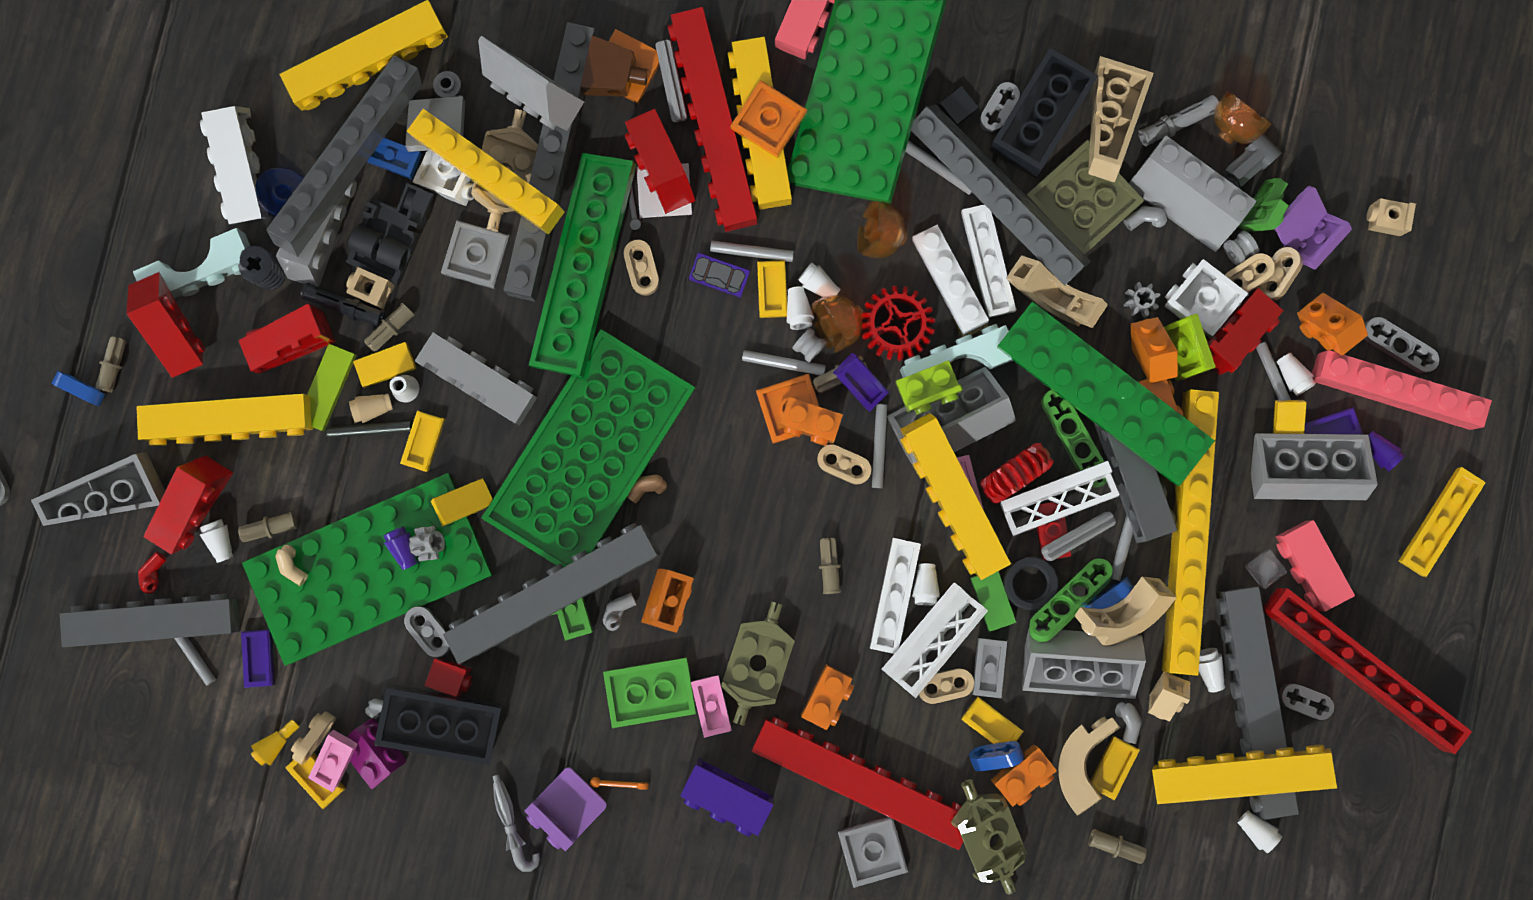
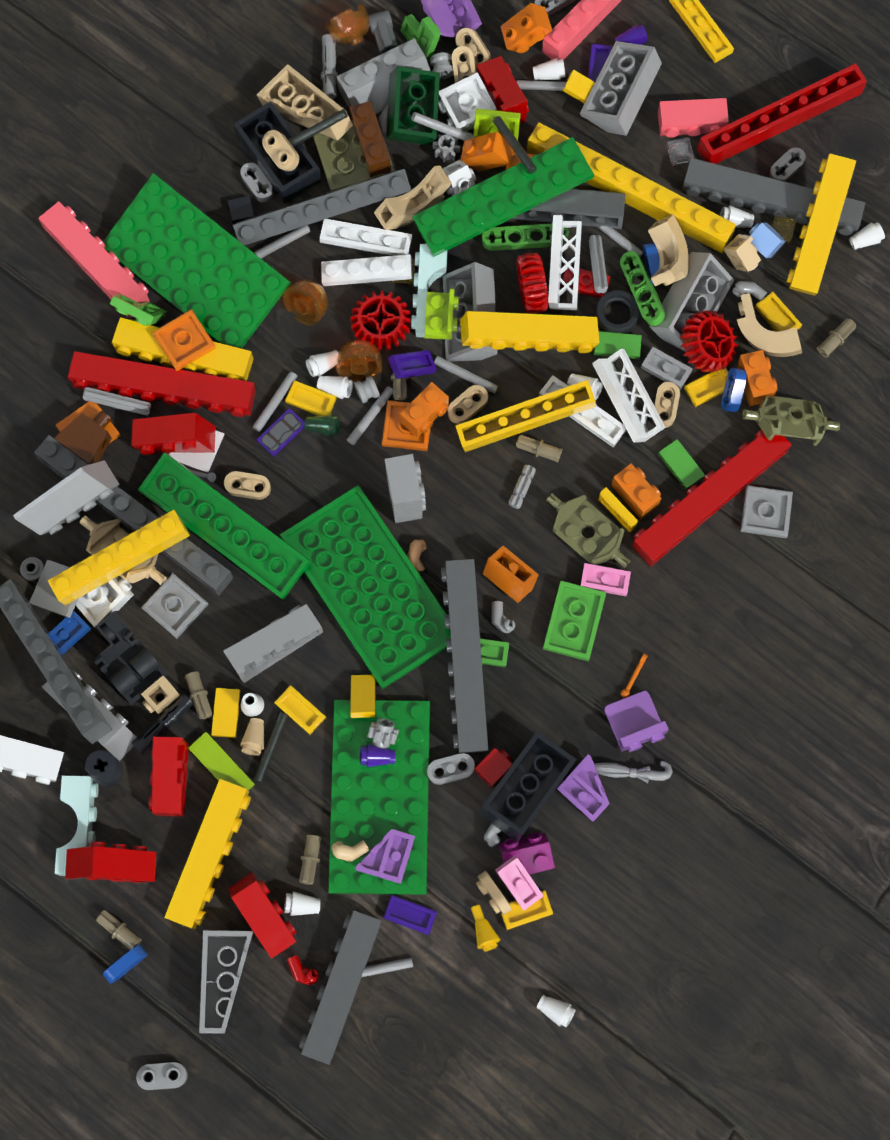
camera: 70 degrees left, 10 degrees down
clear blue dish [255,168,304,216] -> none
dark purple brick [680,758,774,837] -> none
none -> bright green plate [110,293,167,326]
none -> tan plate [262,130,299,171]
none -> pearl dark grey bar [288,109,348,147]
none -> clear green cone [305,414,340,437]
none -> reddish brown brick [349,101,391,177]
none -> medium lavender wing [355,829,415,884]
none -> light grey brick [385,454,426,523]
none -> dark green brick [386,66,440,145]
none -> light grey bar [411,112,474,141]
none -> white brick [443,160,476,196]
none -> yellow brick [456,380,596,452]
none -> pearl dark grey bar [493,116,537,174]
none -> light grey axle [509,465,536,509]
none -> white cone [537,995,575,1027]
none -> medium lavender wing [557,754,610,822]
none -> yellow tile [599,487,638,532]
none -> bright green tile [658,439,705,490]
none -> red gear [680,310,738,372]
none -> light blue brick [749,223,786,258]
none -> clear yellow tile [771,216,796,244]

